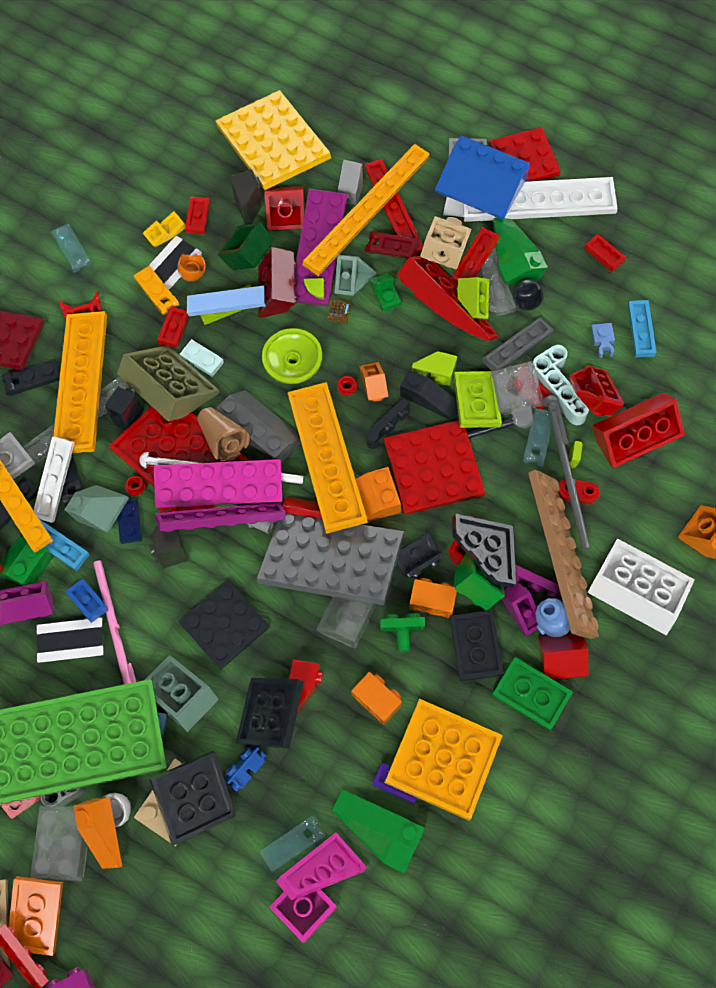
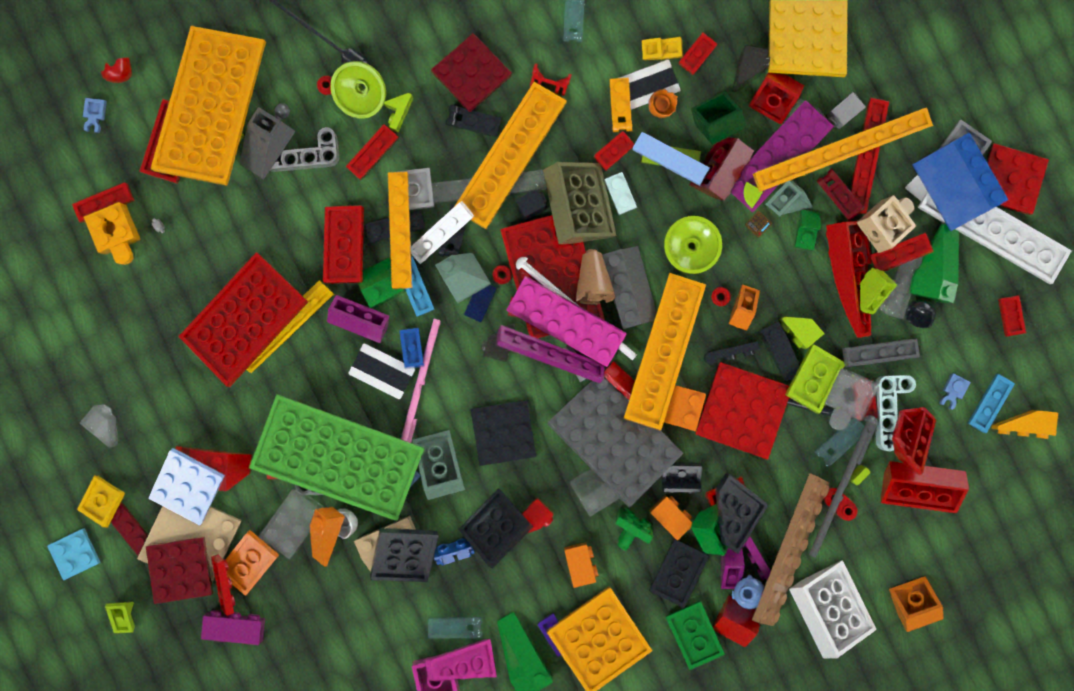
camera: 30 degrees right, 20 degrees up
none -> light orange slope [991,410,1058,439]

